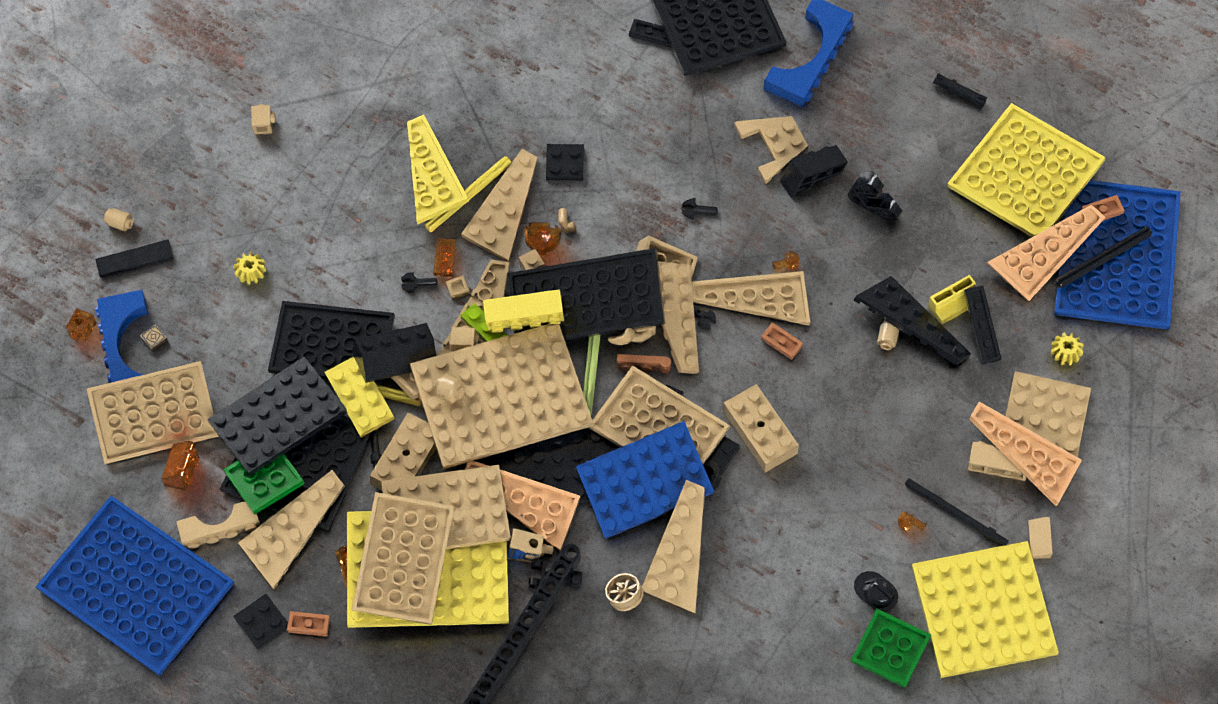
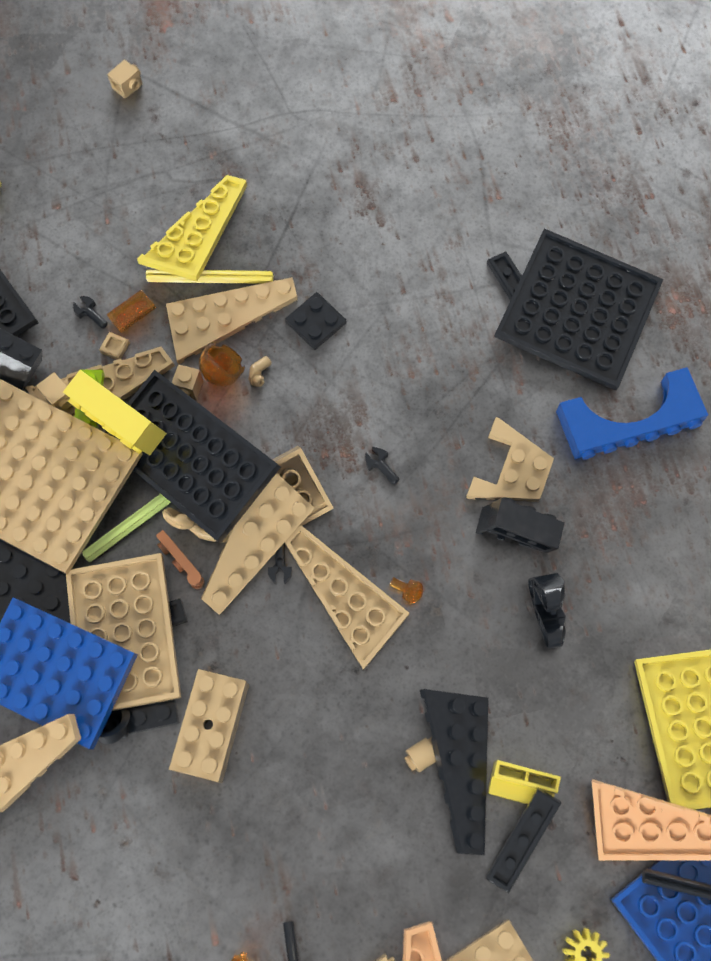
camera: 45 degrees right, 5 degrees up
nougat plate [761,322,803,360] -> none

